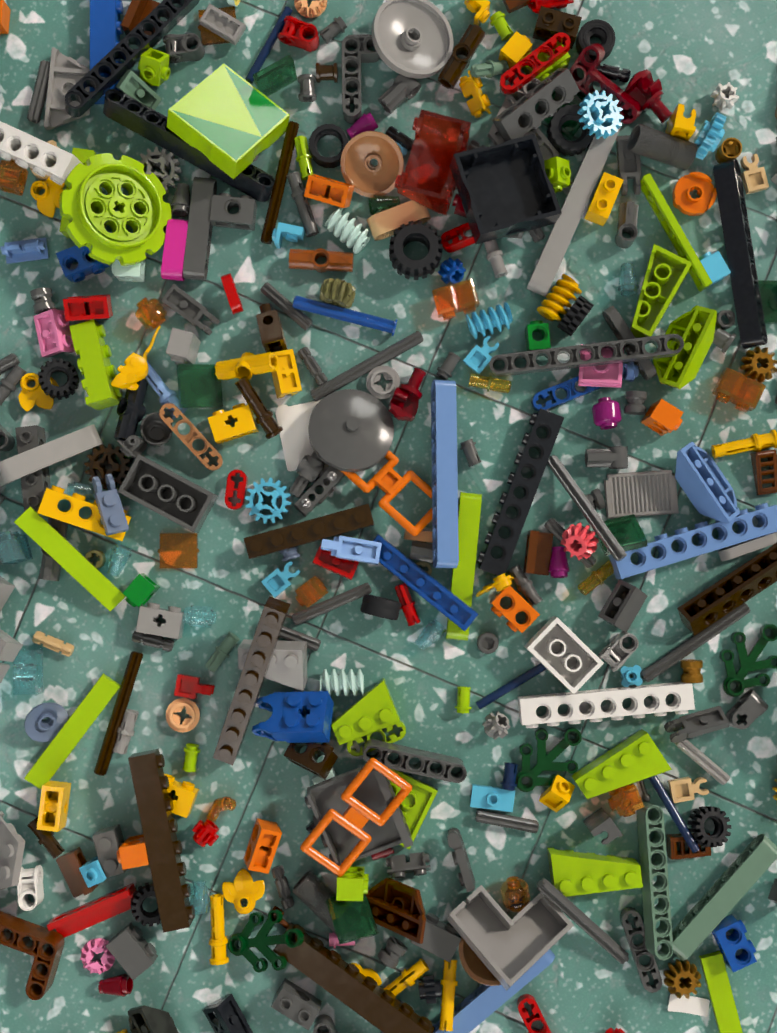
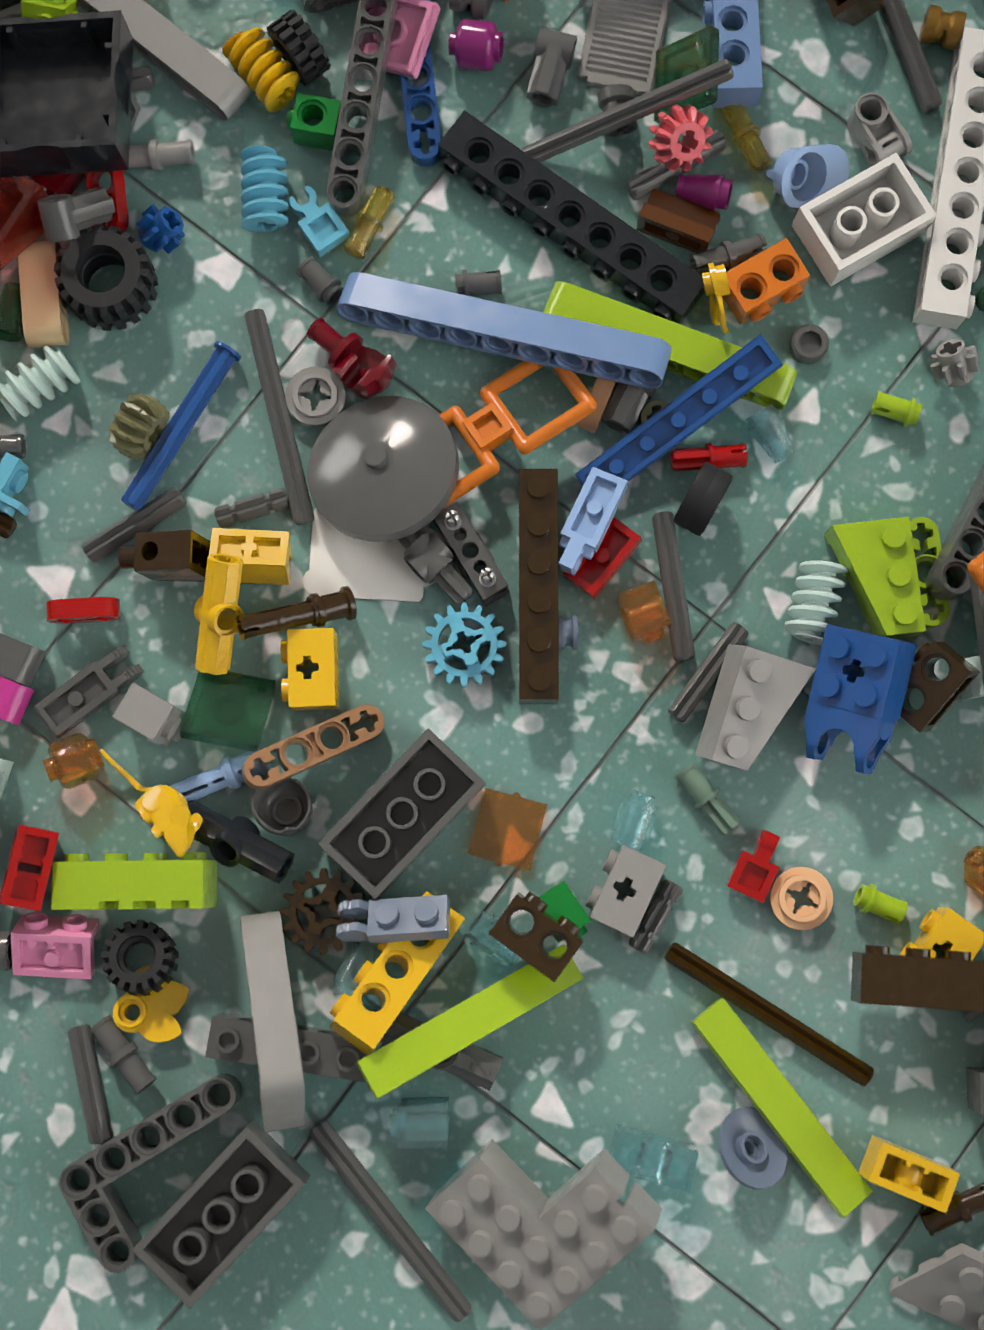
camera: 75 degrees left, 5 degrees down
tan axle [32,631,74,657] -> none
olive bush [85,550,106,569] -> none
light grey pin [113,709,139,754] -> none
dark grey hinge [117,435,148,459] -> none
dark brown brick [213,597,290,765] -> none
red beam [225,469,248,510] -> none
medium azure plate [261,561,301,598] -> none
dark orange piece [289,248,354,273] -> none
clear orange brick [432,279,480,320] -> none
dark blue bar [475,663,546,710] -> none
dark grey brick [598,579,648,633] -> none
medium azure plate [620,665,643,687] -> none
none -> dark grey piece [37,187,115,242]
none -> dark brown brick [488,891,584,983]
none -> light blue piece [766,144,850,208]

